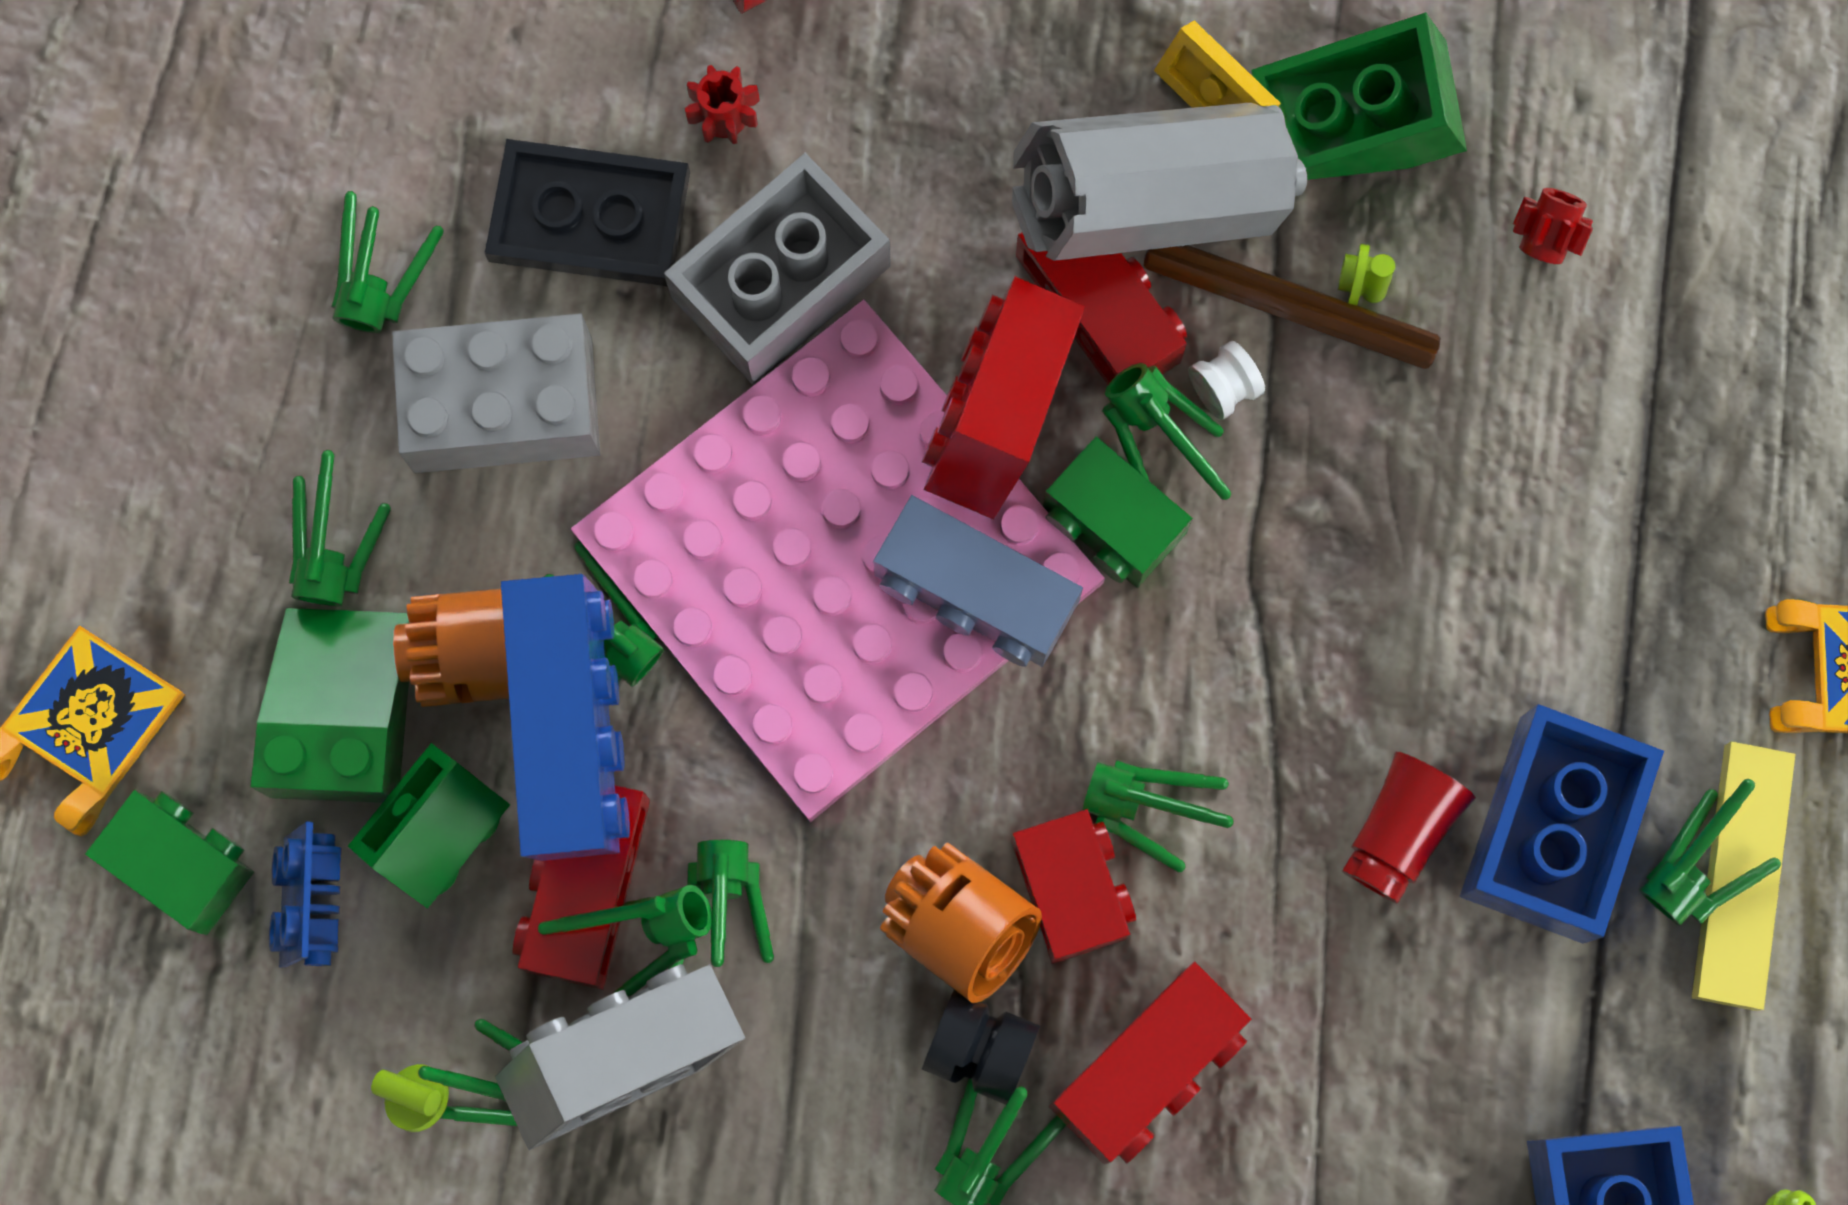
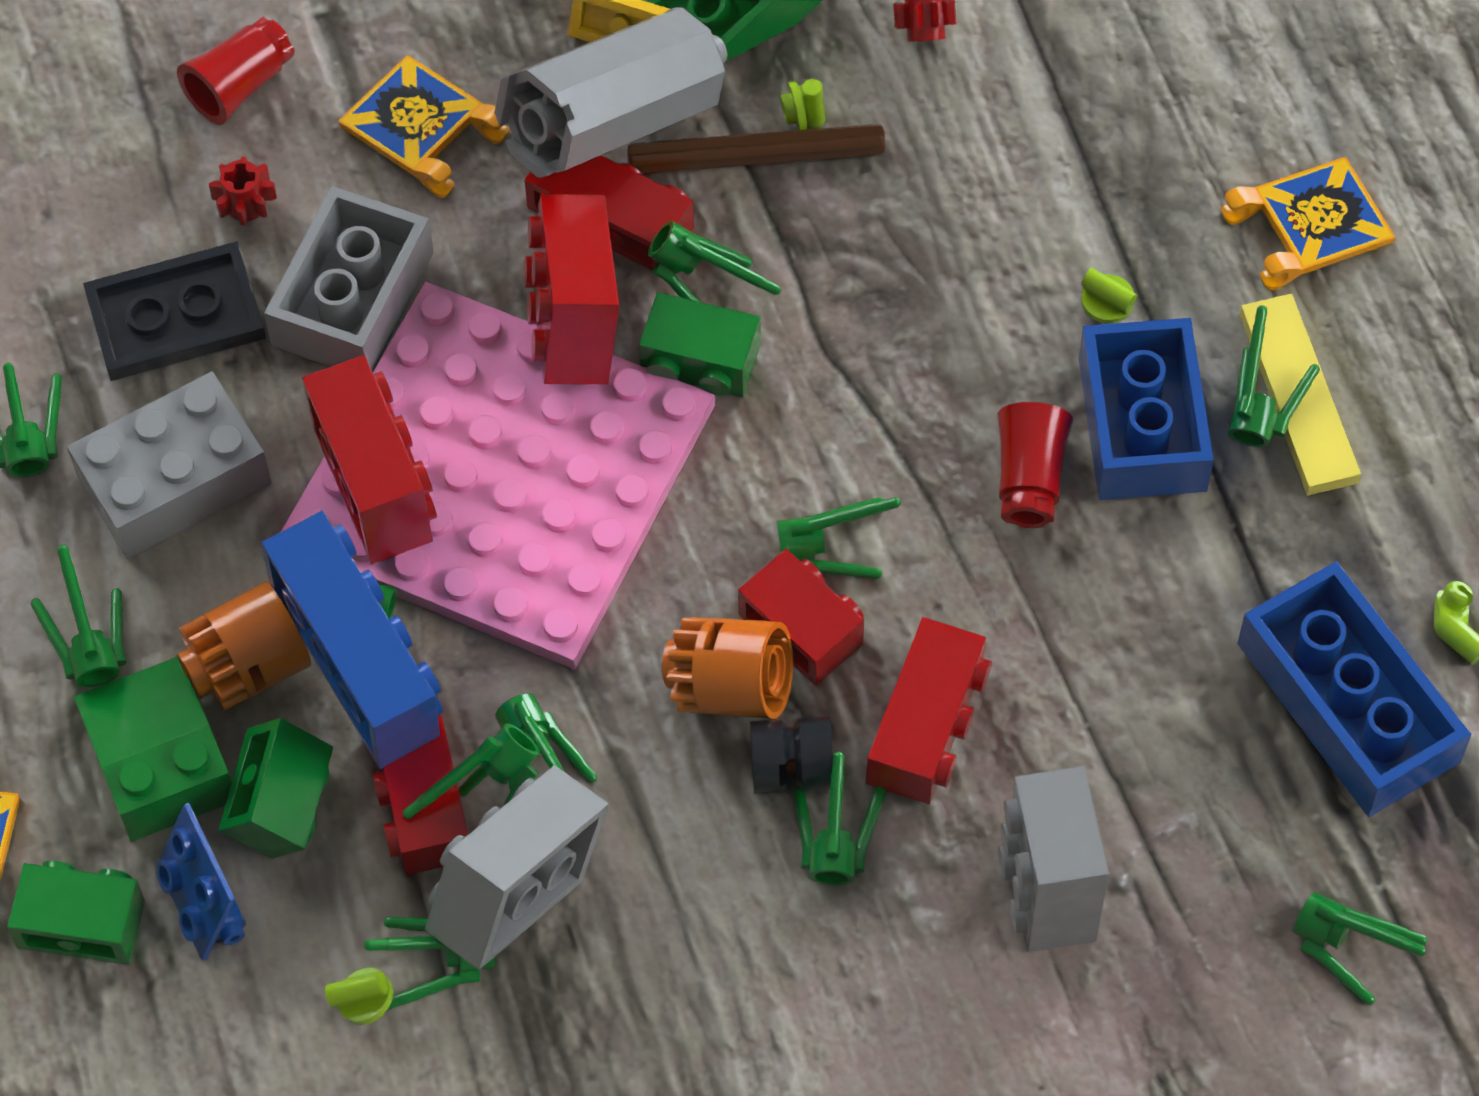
camera: 25 degrees left, 15 degrees down
sand blue brick [873,495,1083,667] -> none
white wheel [1188,341,1265,420] -> none
none -> red brick [302,354,437,565]
none -> flag [338,55,510,198]
none -> lime plate [1081,267,1137,324]

